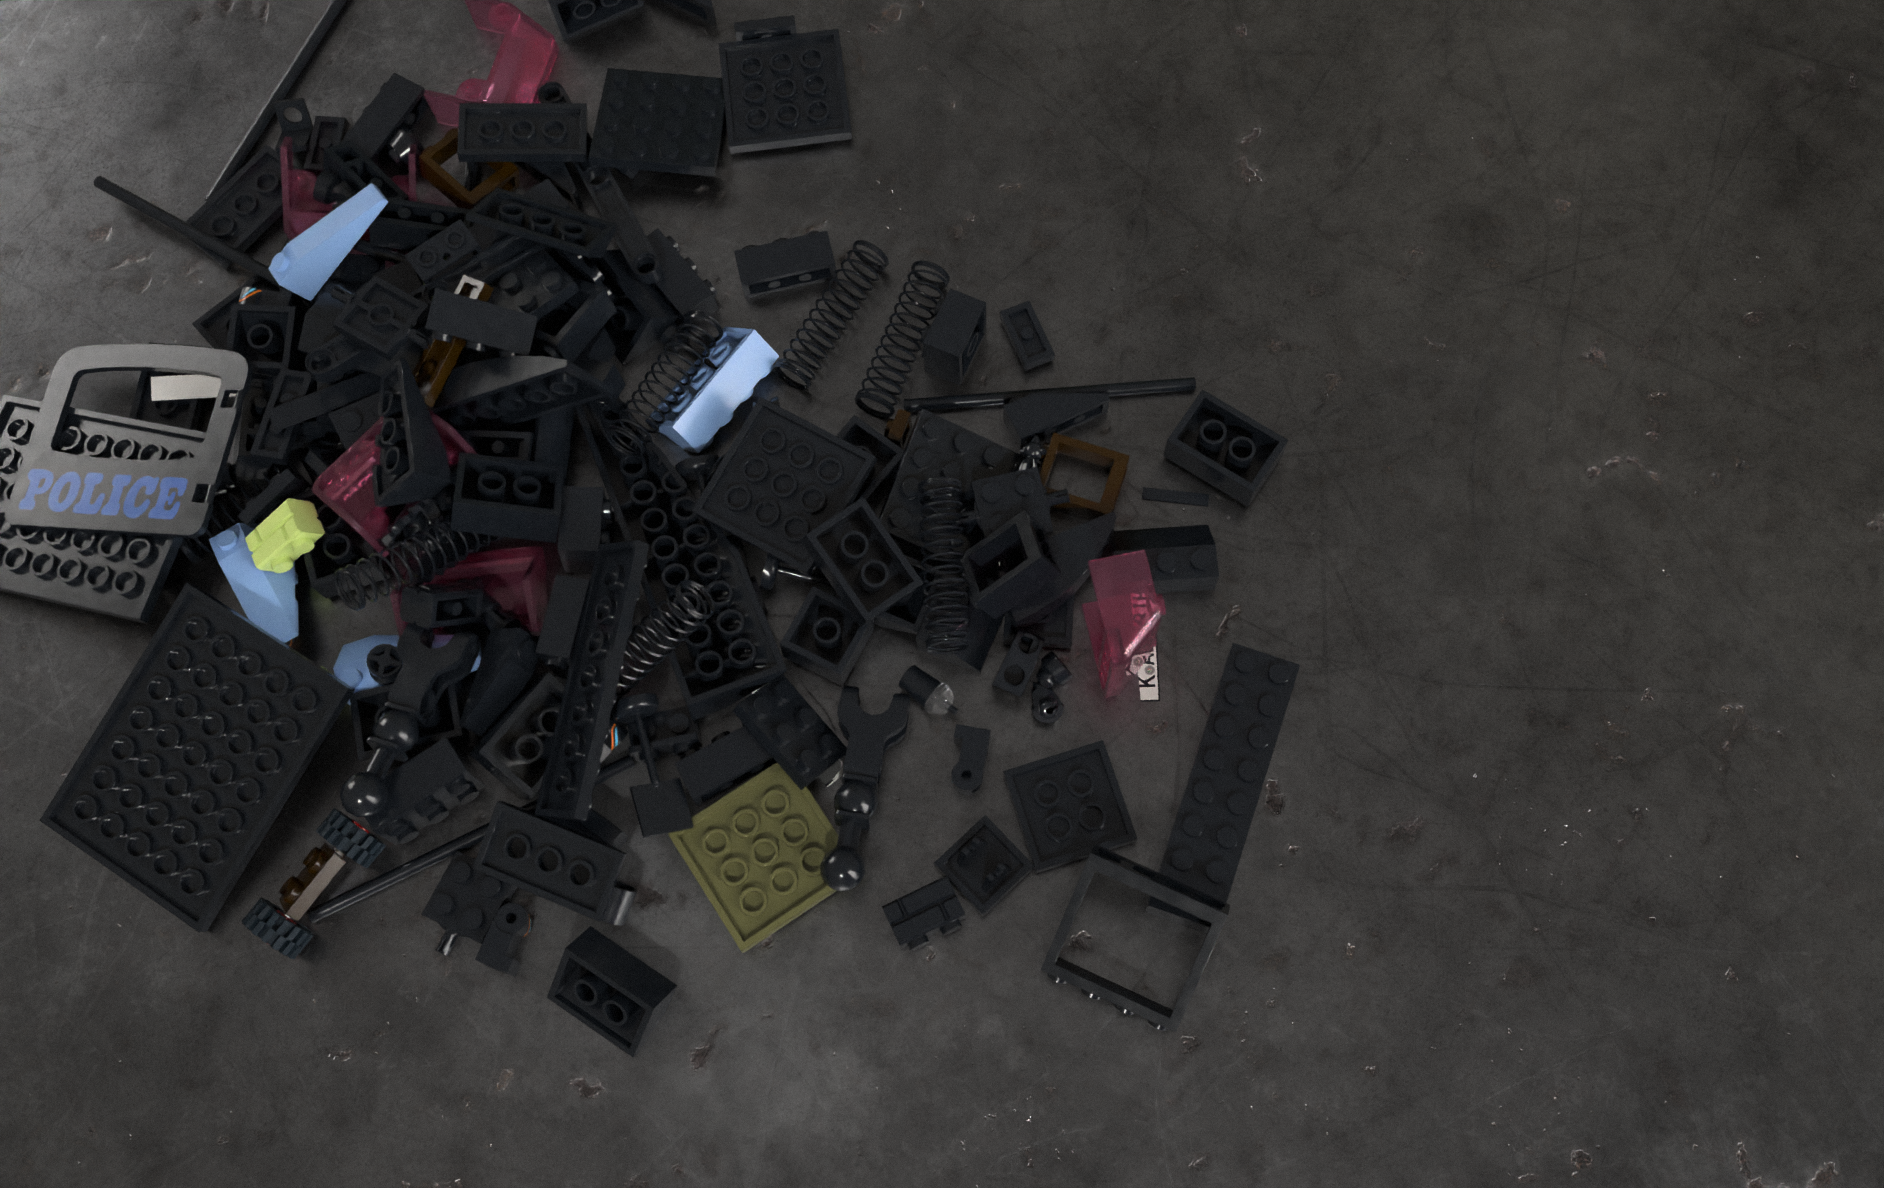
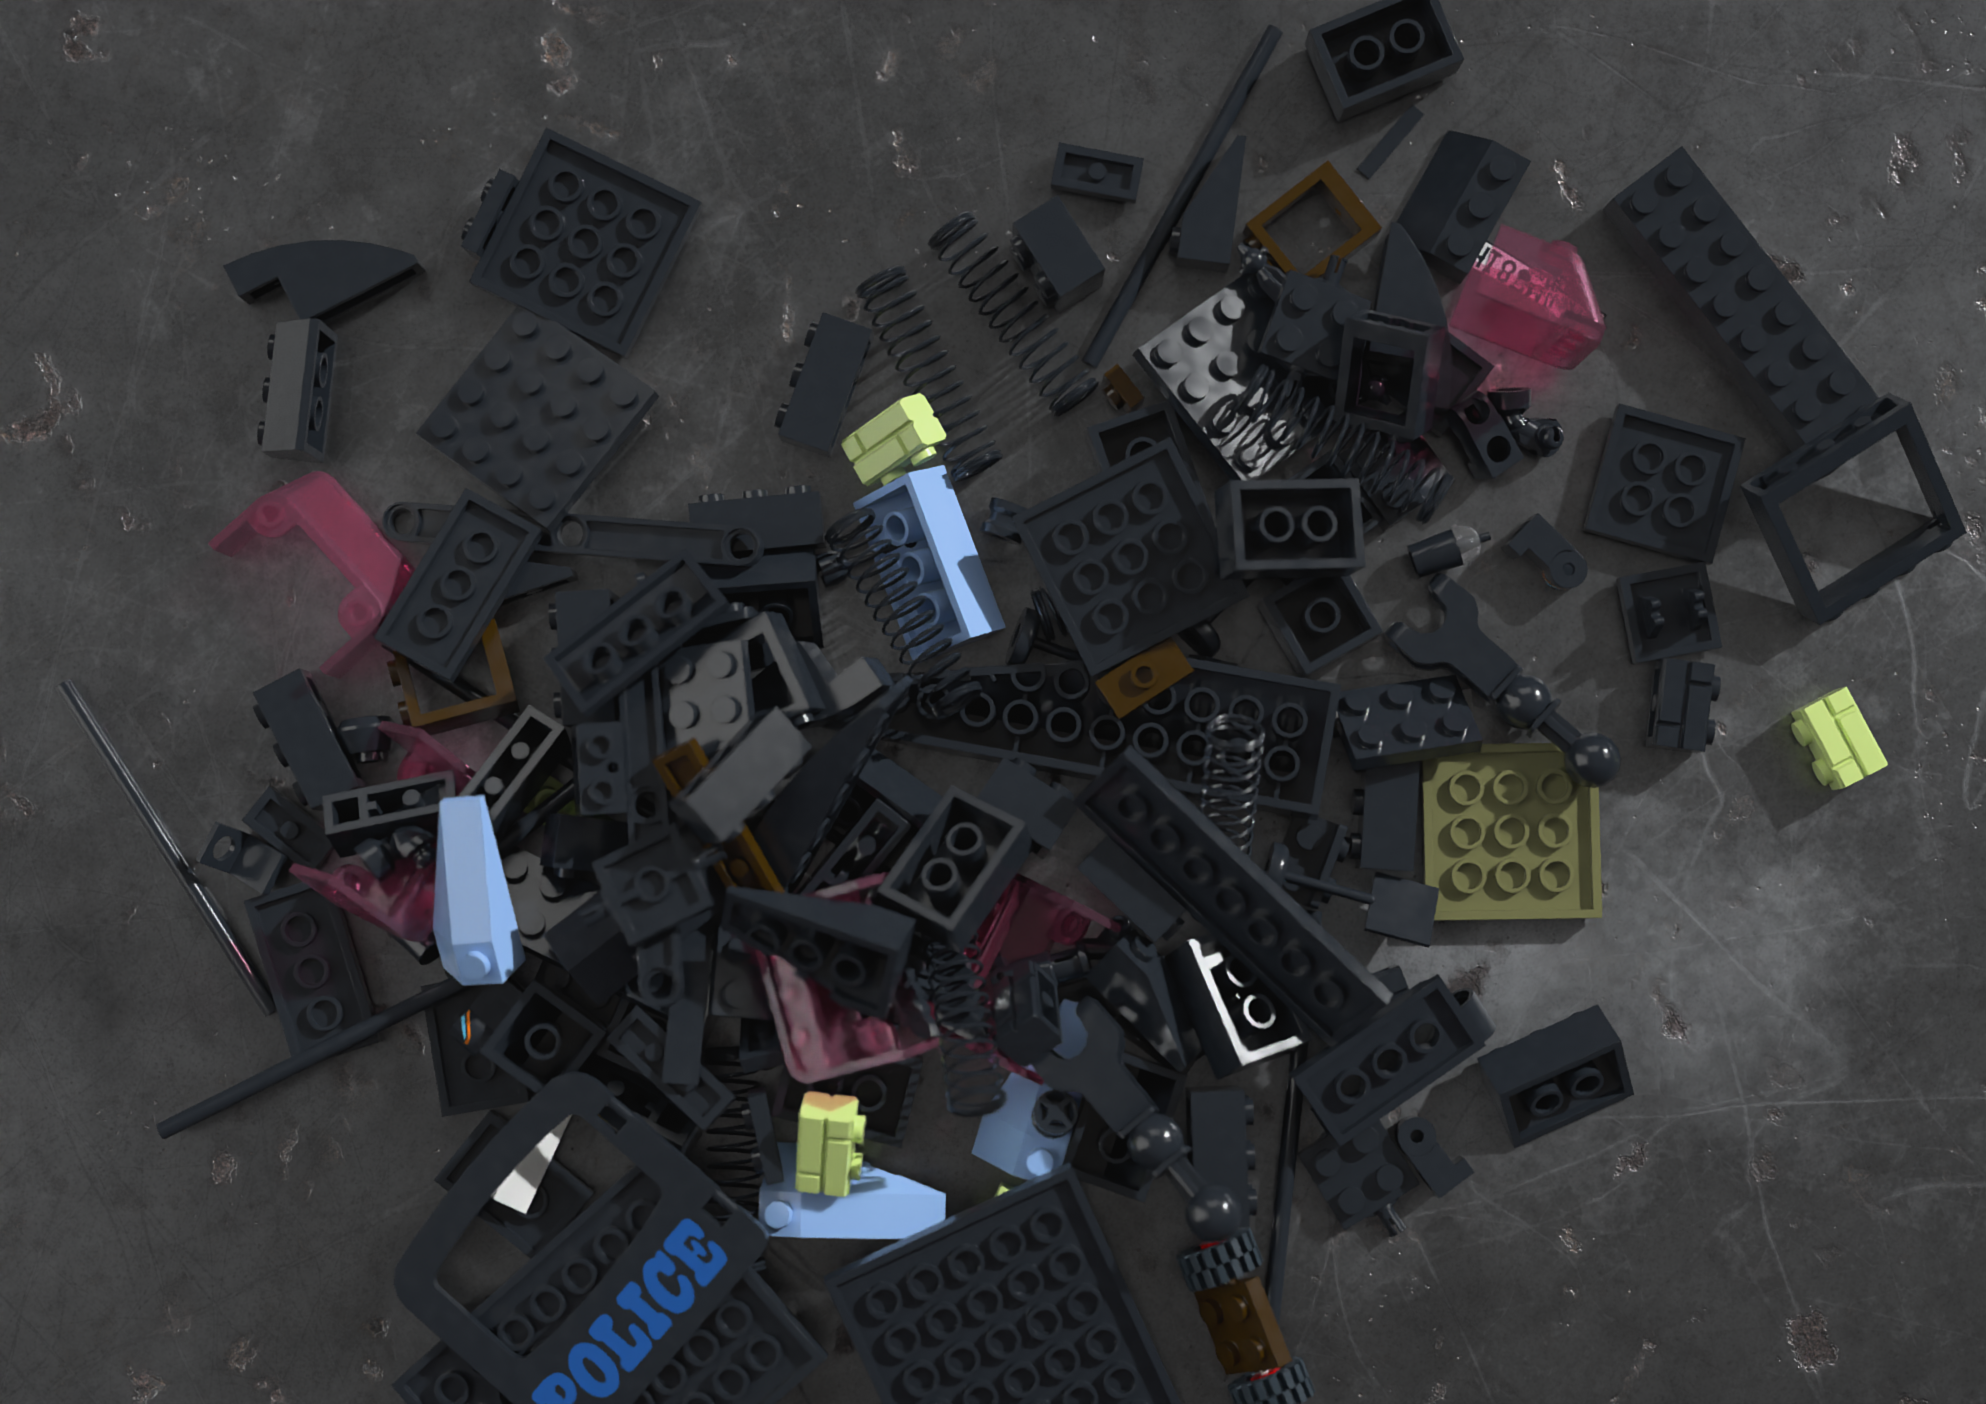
camera: 60 degrees left, 15 degrees up
none -> yellowish green brick [841,393,946,486]
none -> dark brown plate [1095,637,1194,721]
none -> yellowish green brick [1791,686,1888,790]

